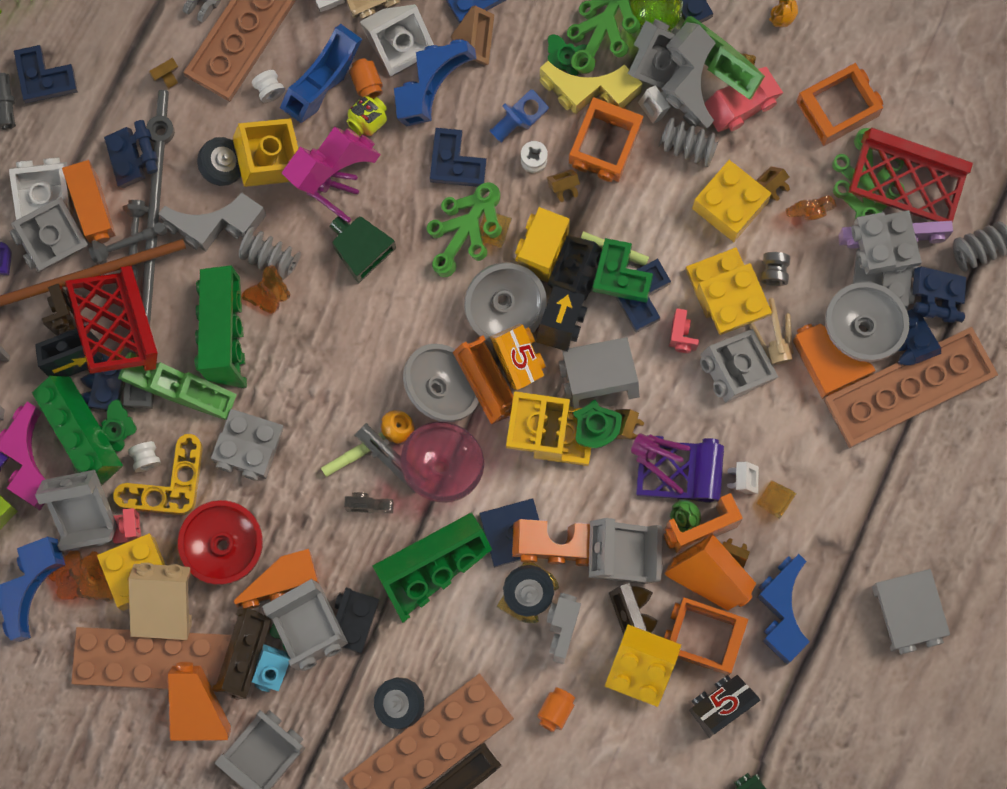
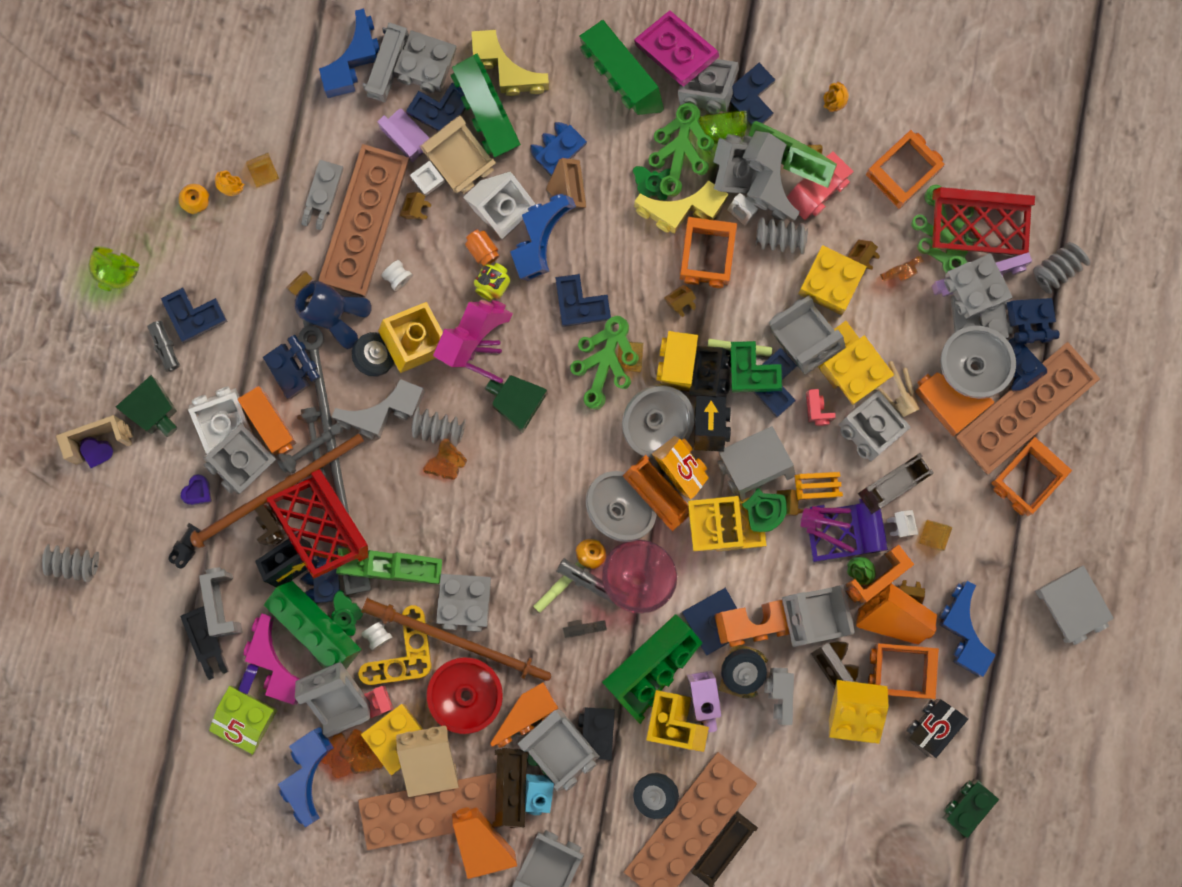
camera: 15 degrees left, 5 degrees up
green wedge [194,265,247,388] -> none
blue arch [280,24,362,123] -> none
blue bracket [490,89,549,143] -> none
white wheel [521,141,548,173] -> none
orange brick [537,687,575,732] -> none
flat silver wheel [761,252,790,286] -> none
none -> dark blue piece [295,281,372,349]
none -> dark orange bar [361,597,552,681]
none -> pearl gold tile [400,192,431,220]
none -> yellow brick [646,690,709,752]
none -> lavender torso [687,671,721,733]
none -> light grey panel [769,295,846,375]
none -> light orange tile [794,472,843,500]
none -> container [858,453,934,514]
none -> orange window [991,437,1073,516]

